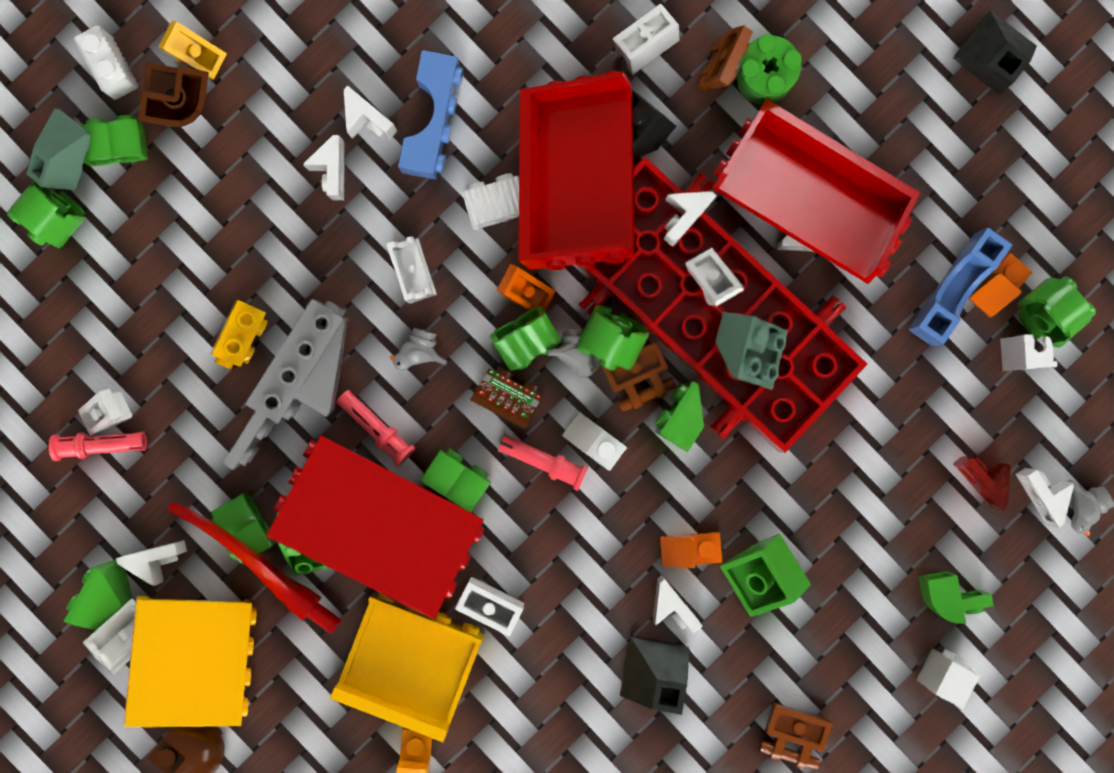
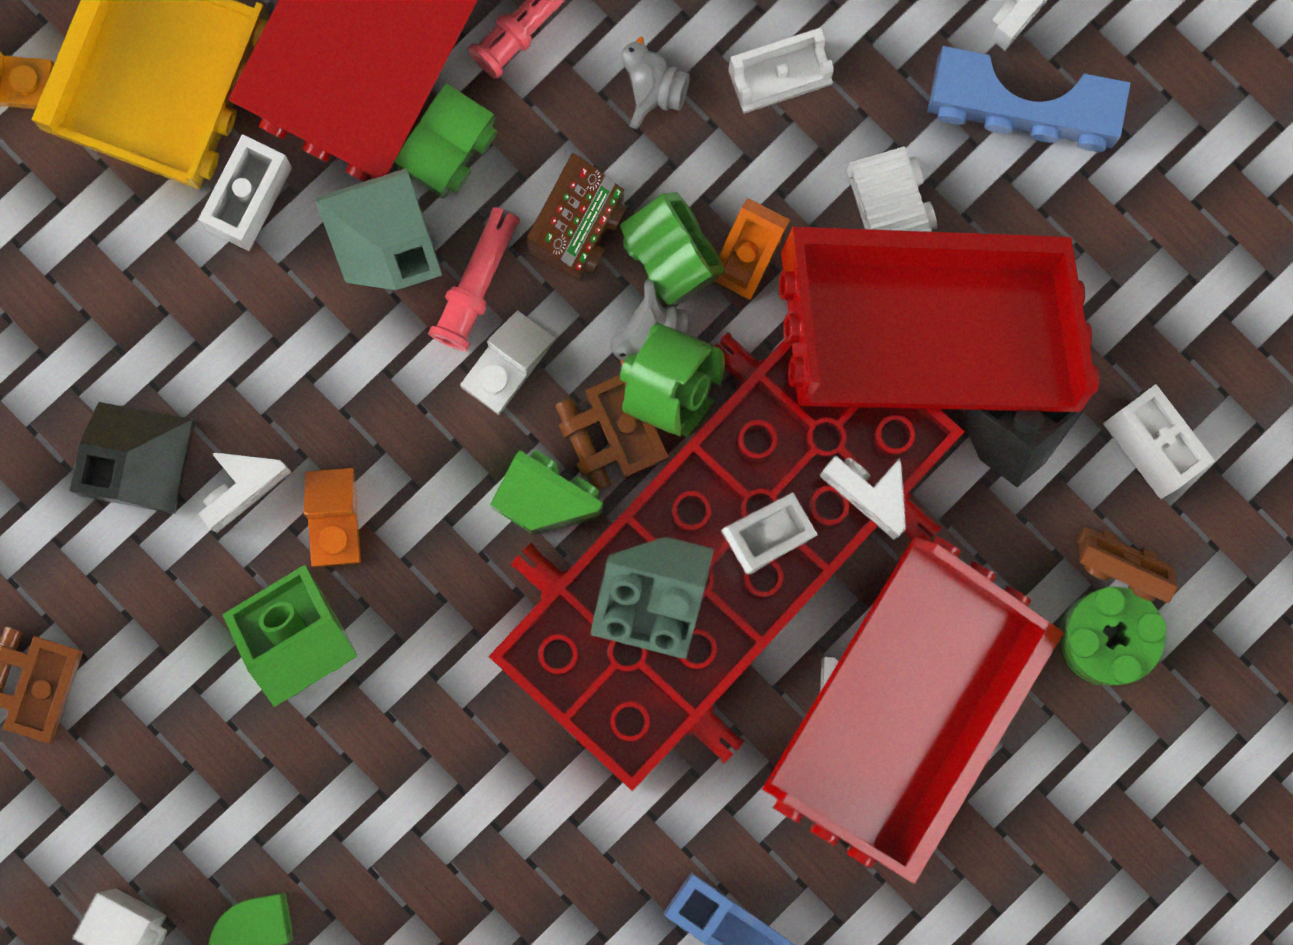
camera: 80 degrees right, 5 degrees down
none -> sand green slope [315,168,442,290]

